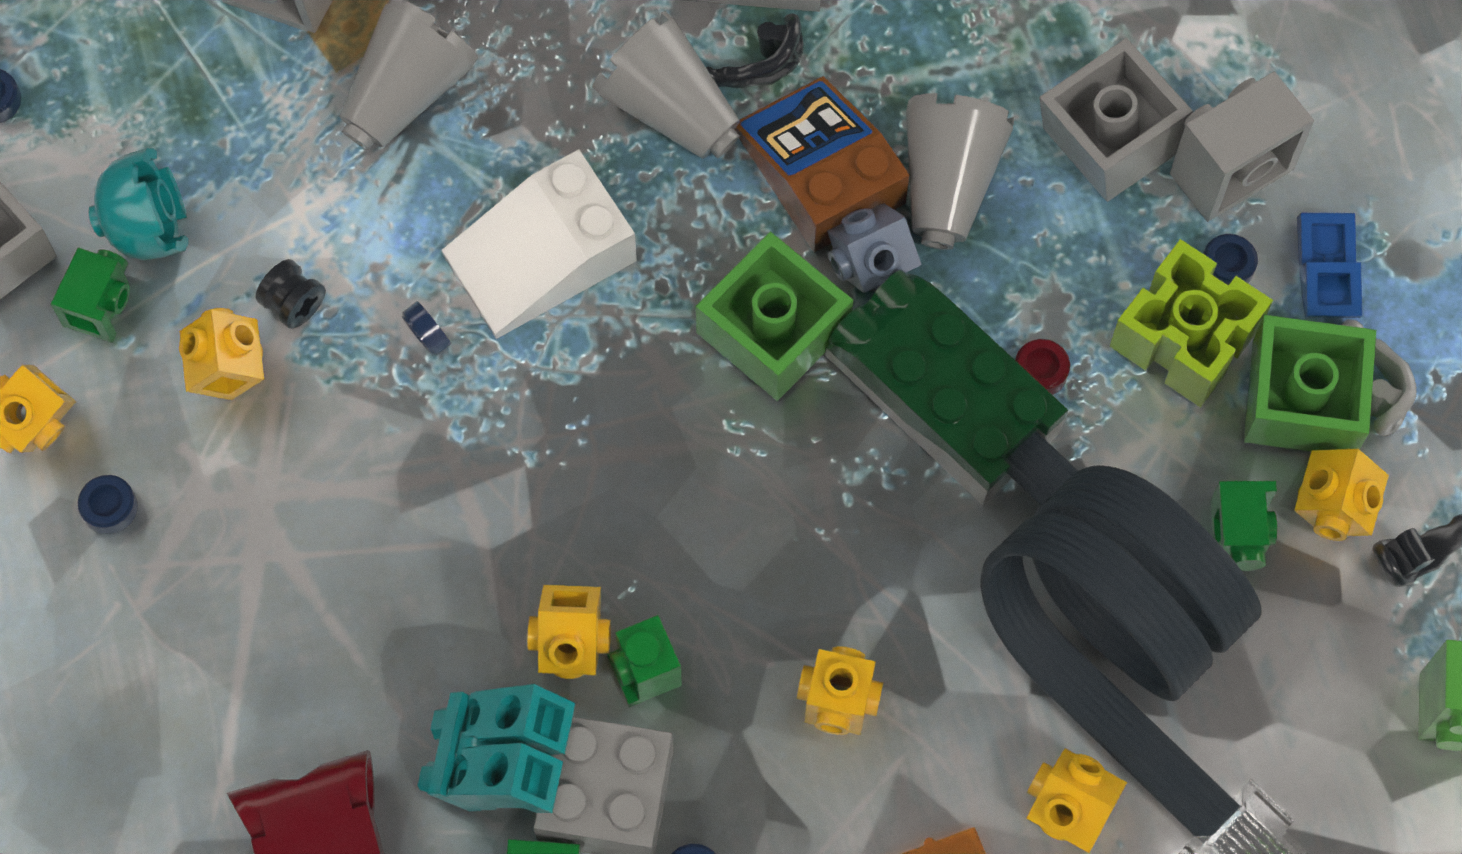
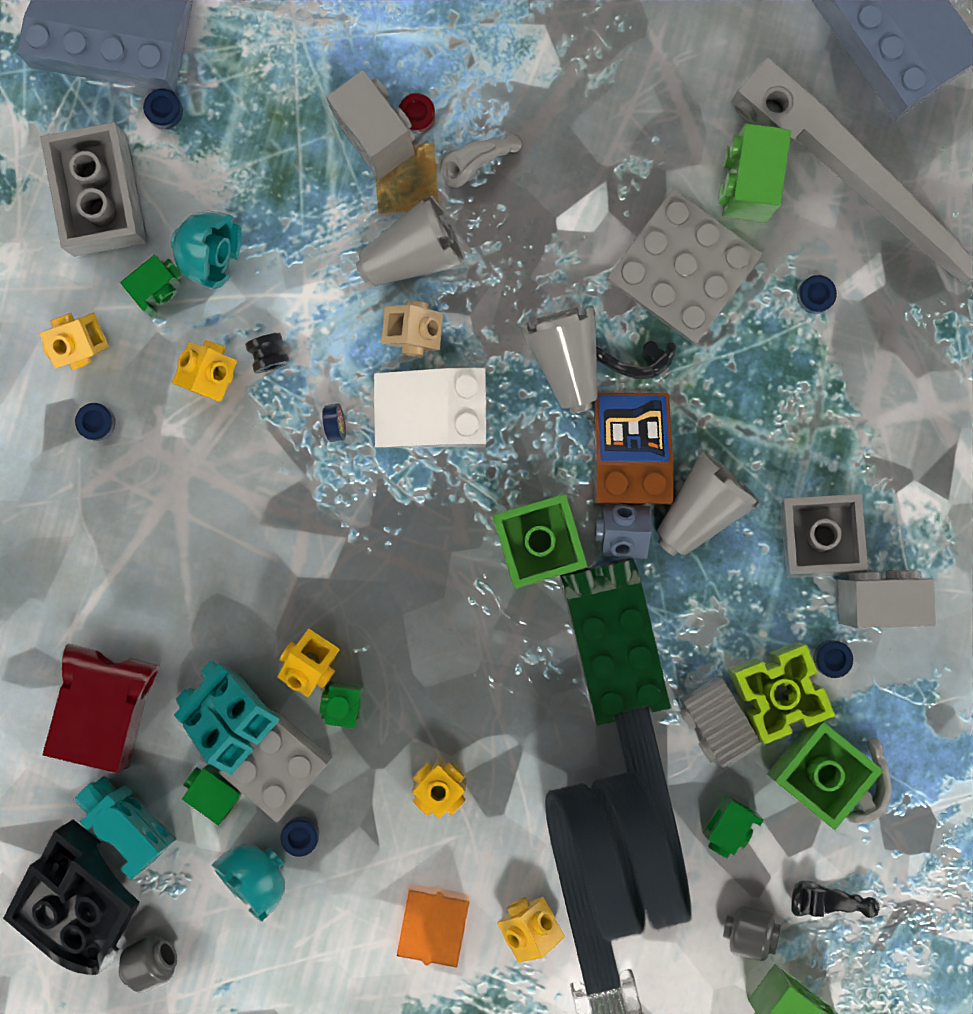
camera: 30 degrees right, 20 degrees up
dark red tile [1015,339,1070,395] -> none
yellow brick [1294,449,1389,541] -> none
blue slope [1297,213,1362,318] -> none
none -> tan brick [381,301,443,357]
none -> light grey brick [679,676,762,767]
none -> dark grey head [723,906,781,961]

